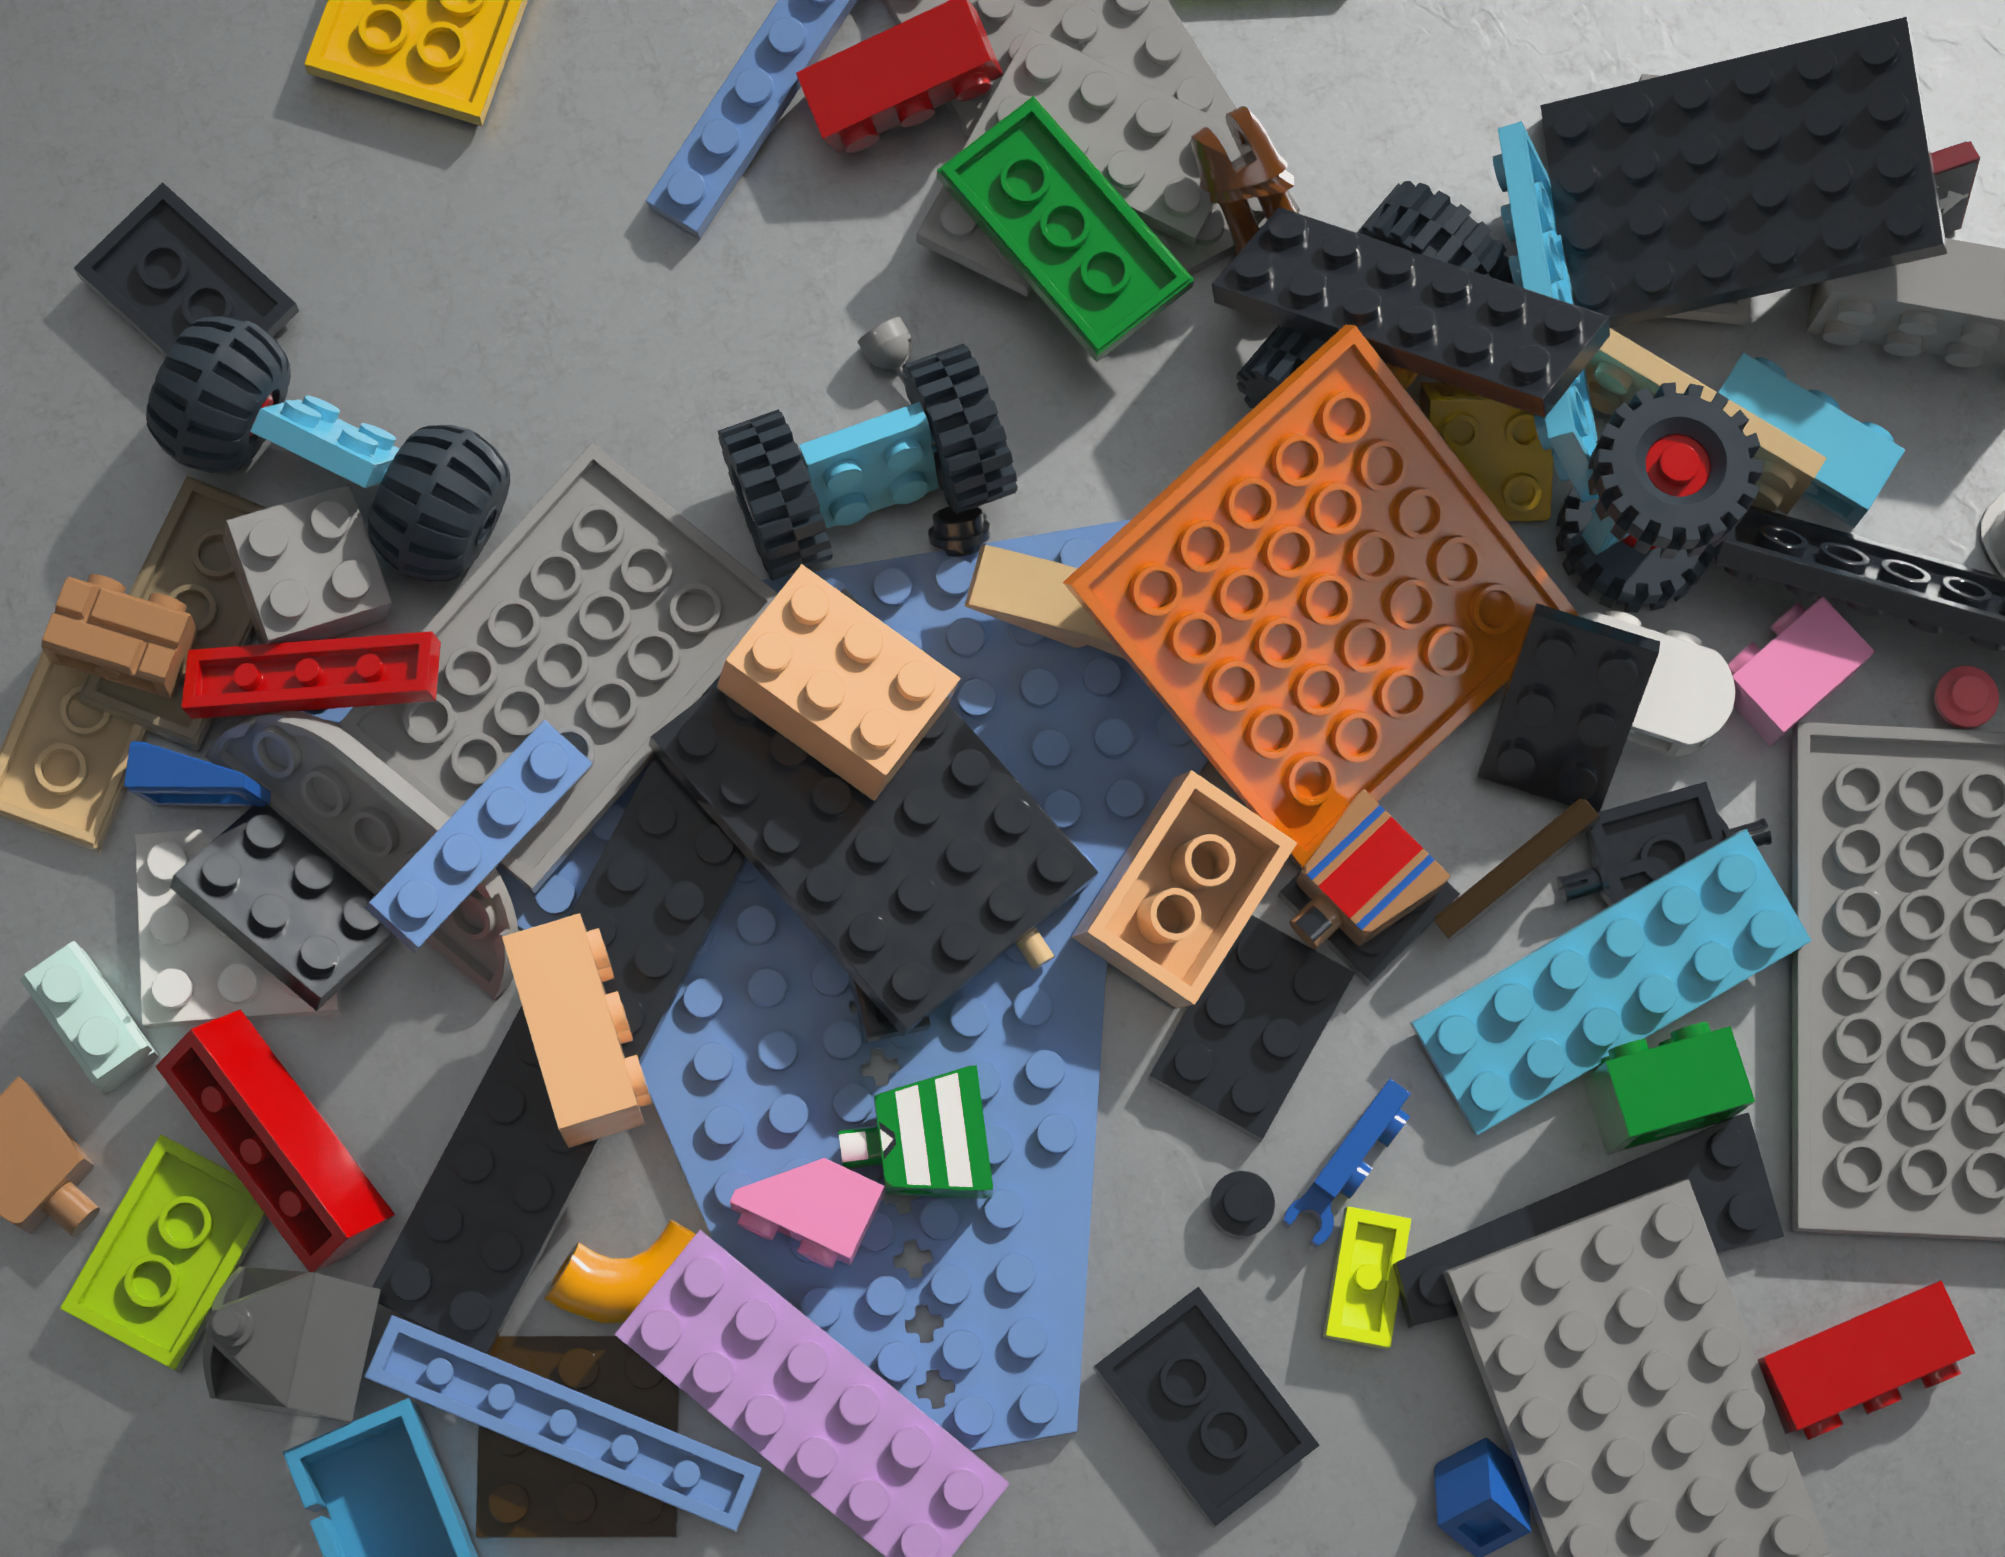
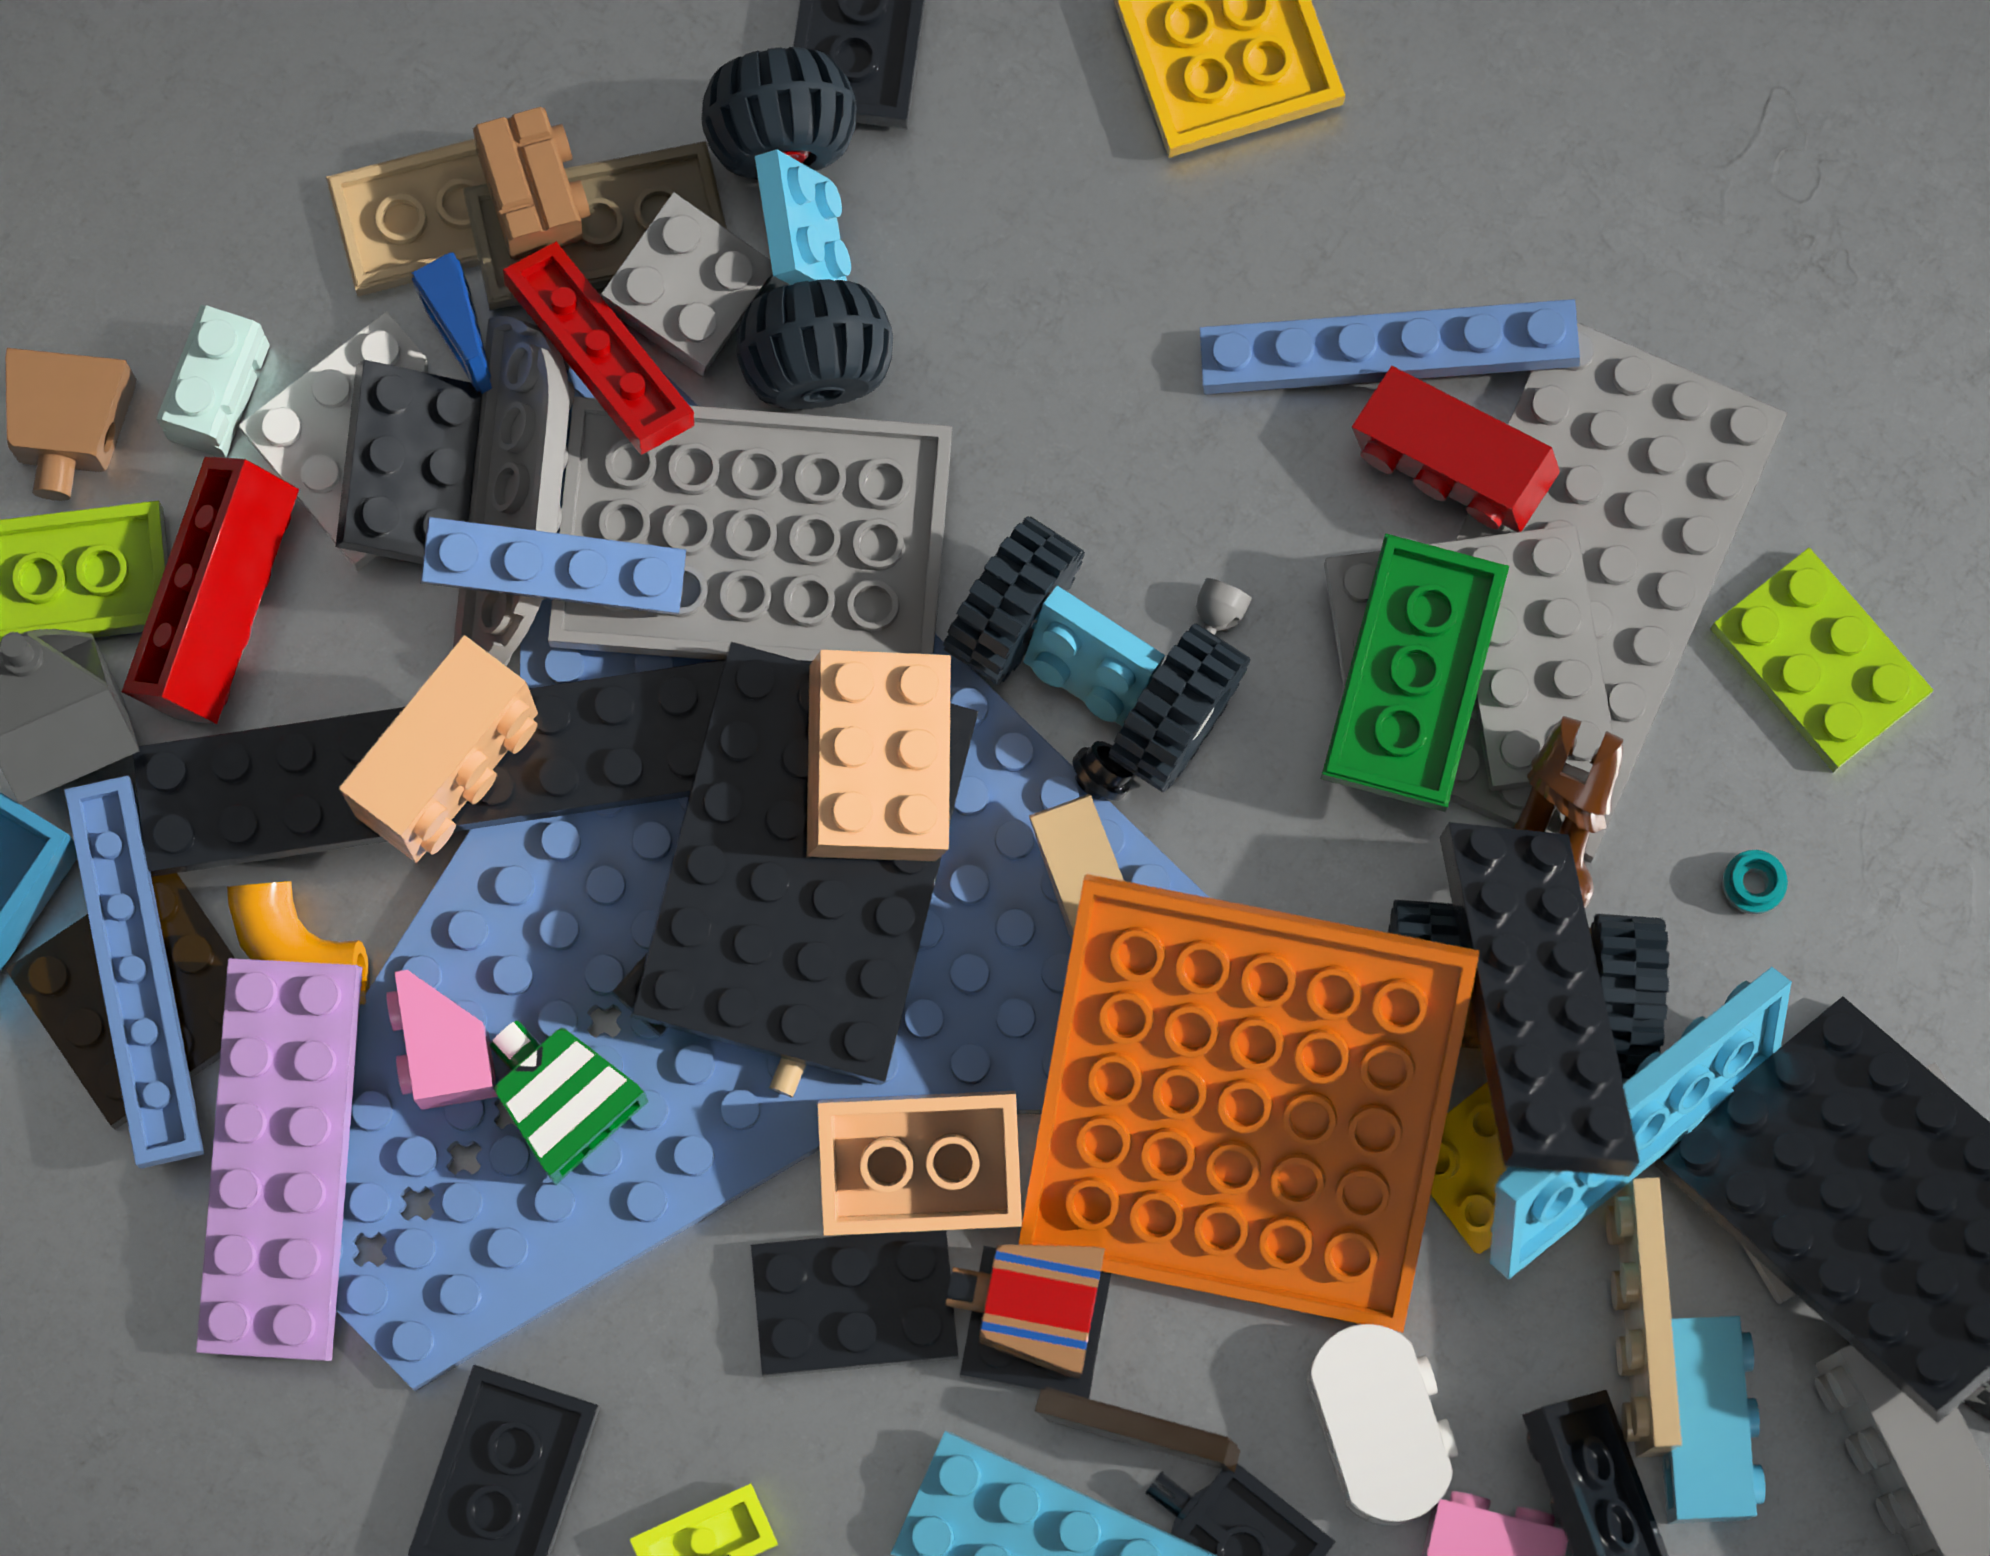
camera: 60 degrees right, 0 degrees up
black plate [1209,1171,1275,1237] -> none
blue plate [1282,1078,1411,1248] -> none
black plate [1477,603,1660,812] -> none
black plate [1555,382,1763,613] -> none
none -> teal plate [1722,850,1788,914]

